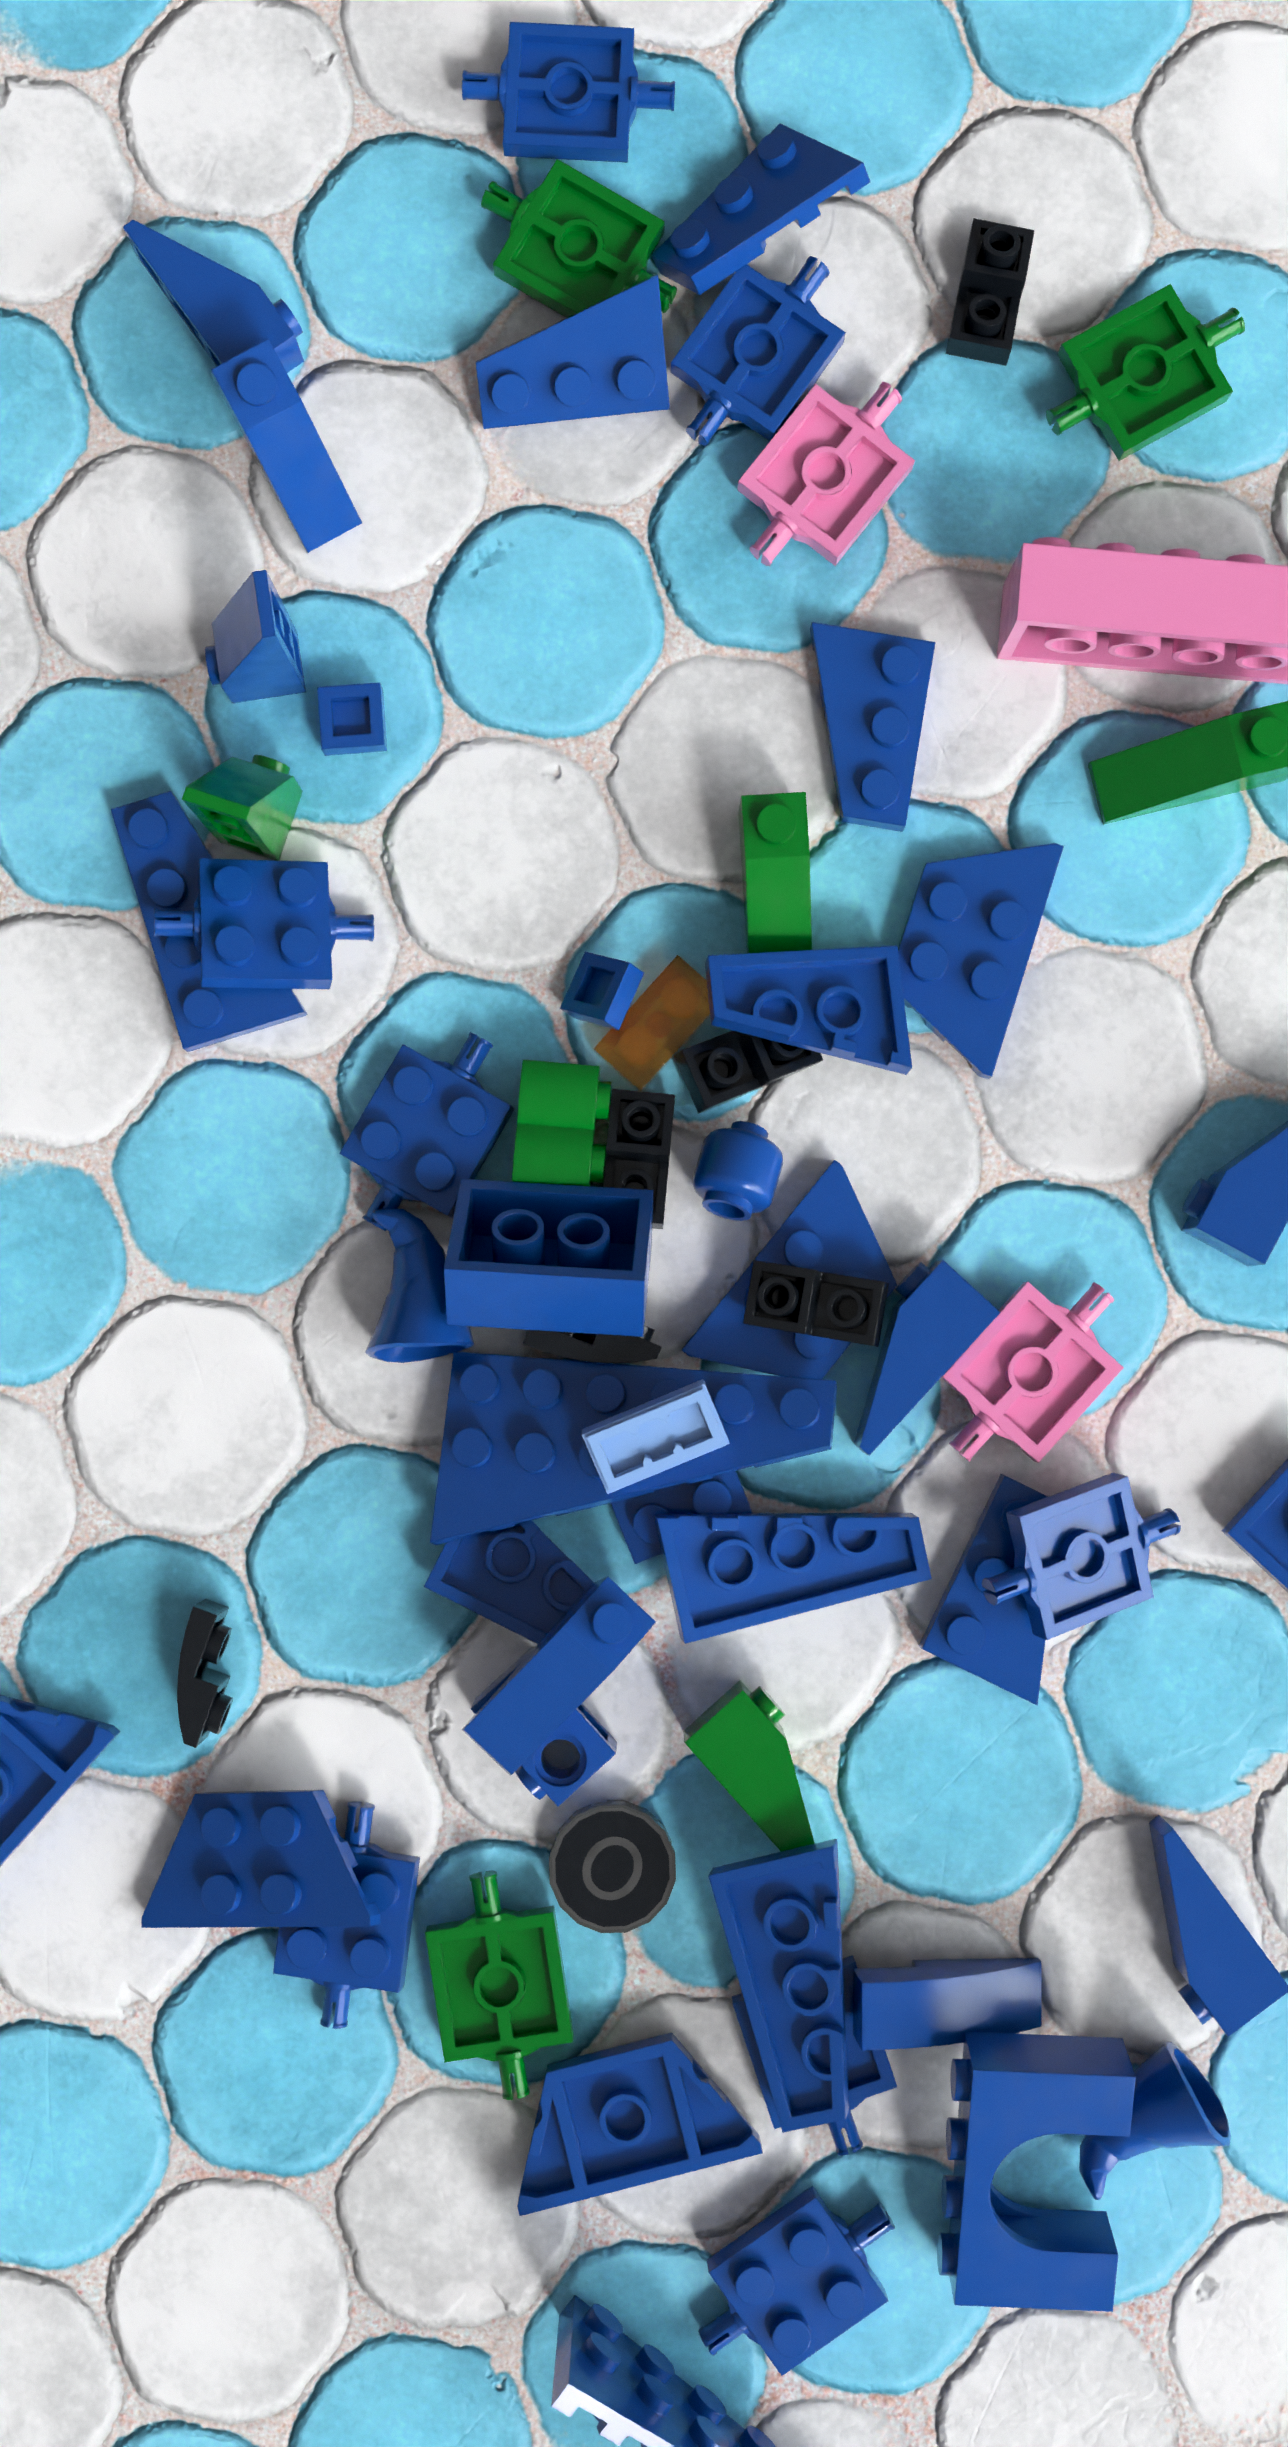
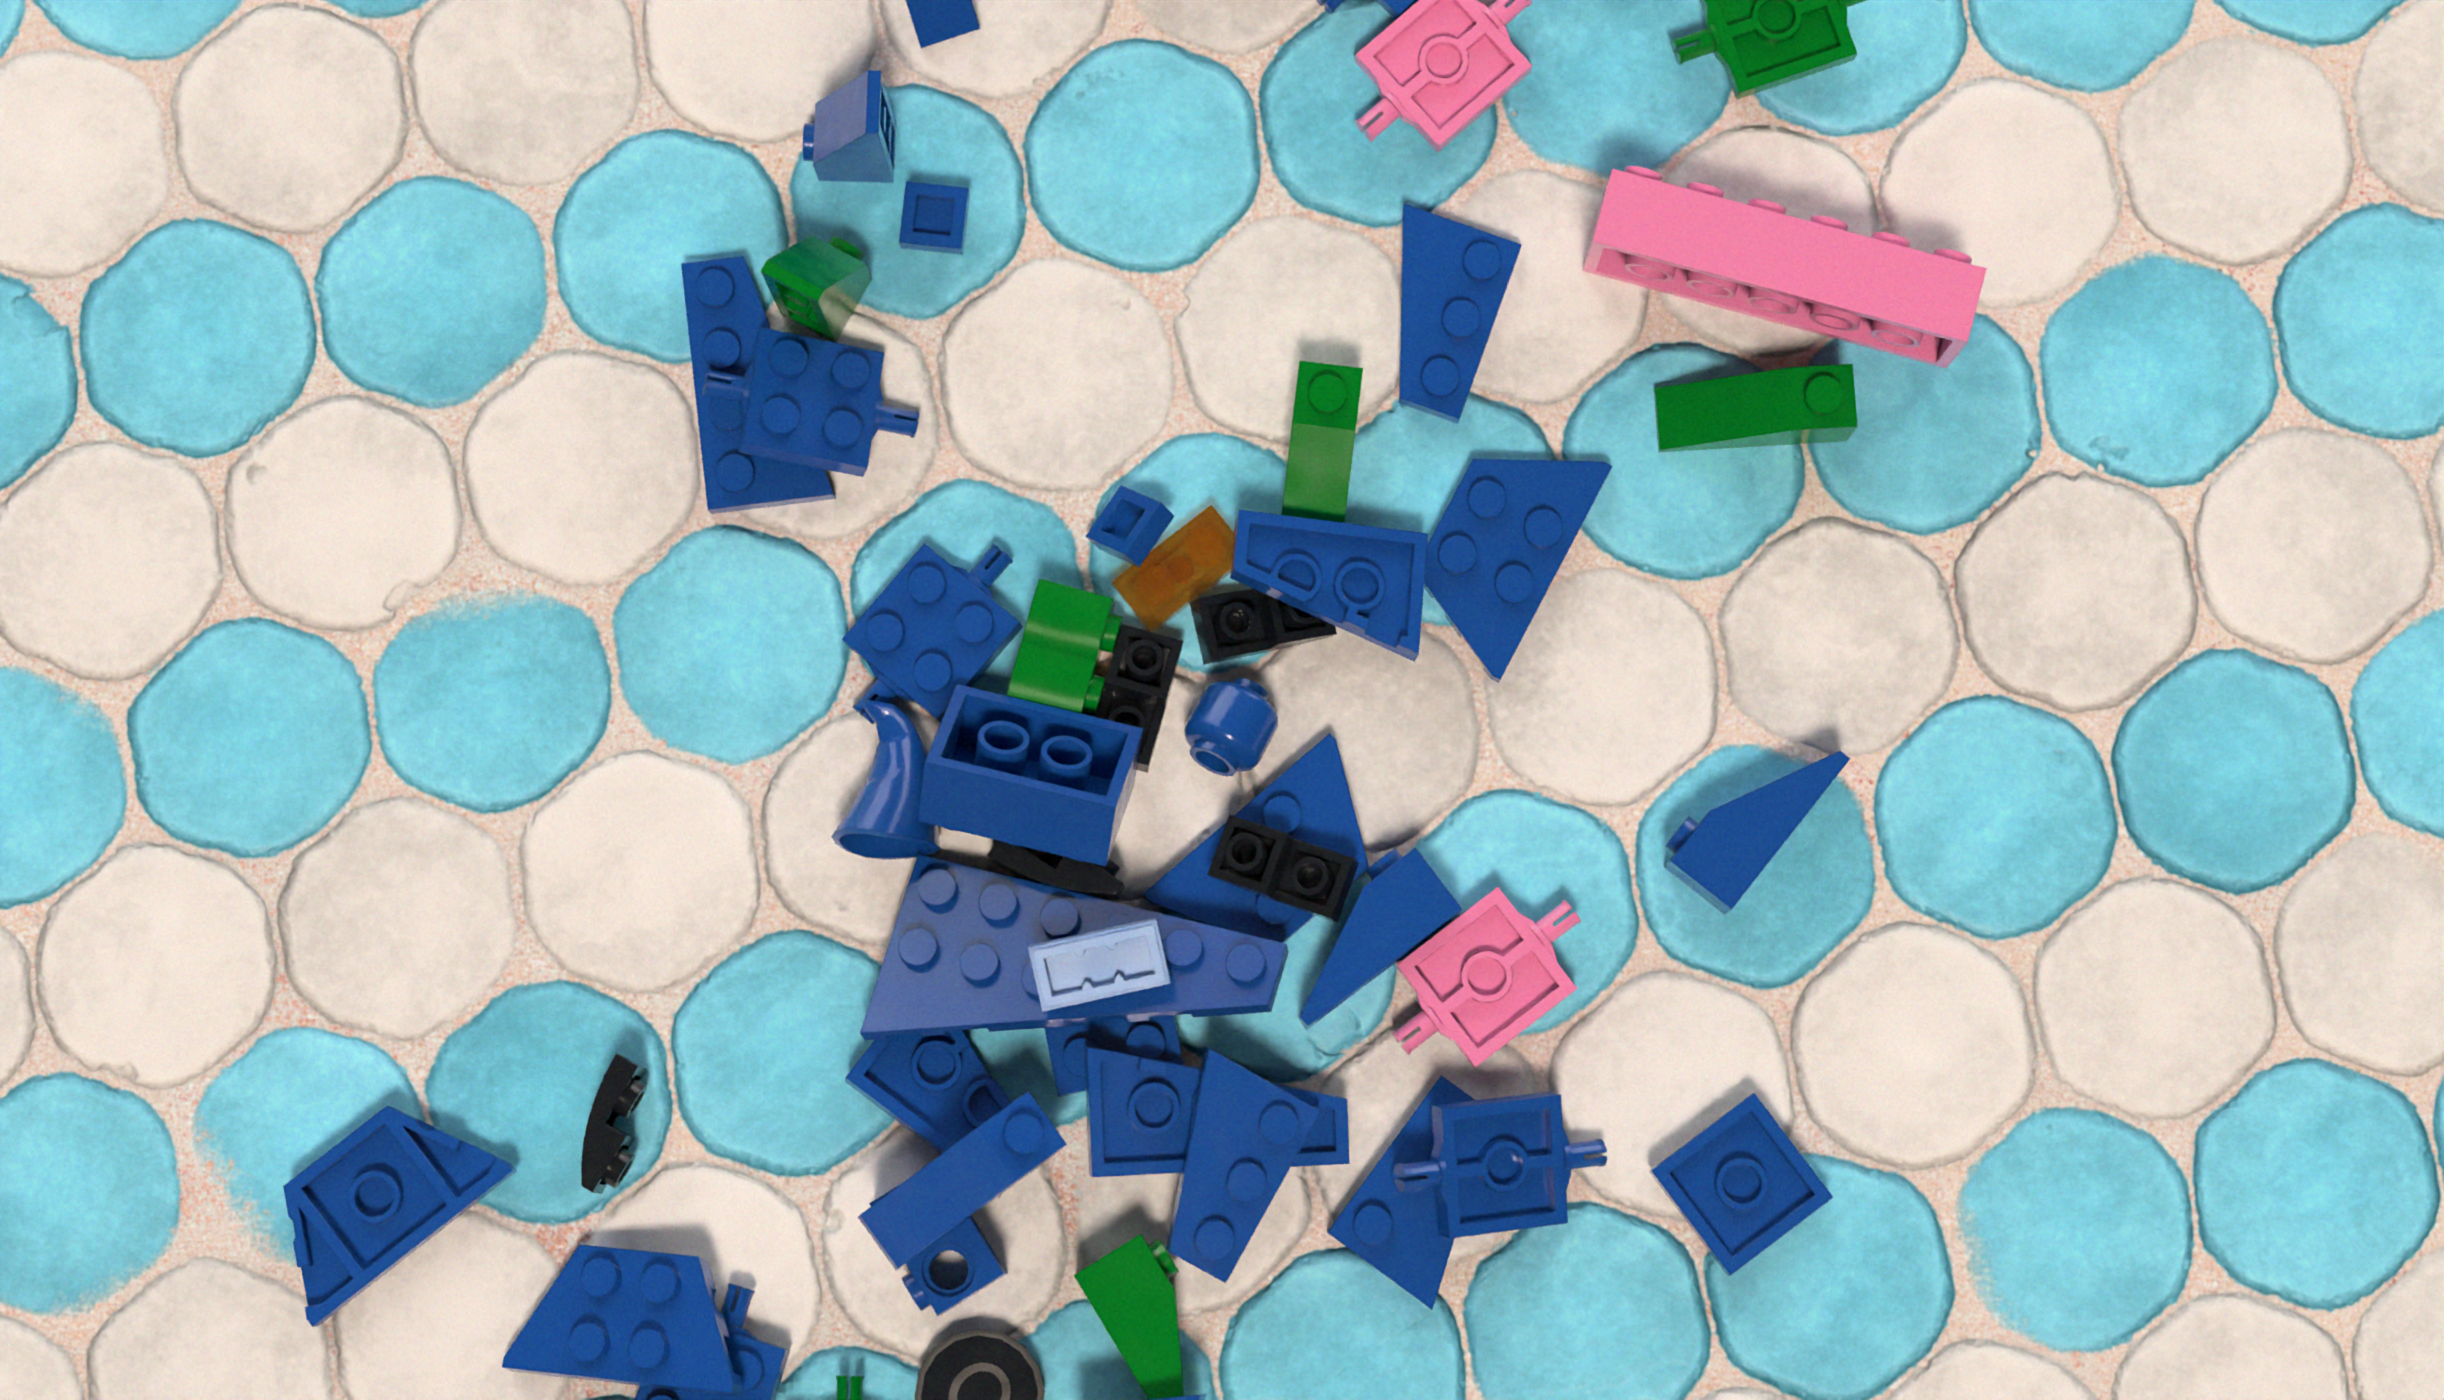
camera: 10 degrees right, 5 degrees down
none -> blue wing [1166,1046,1321,1283]

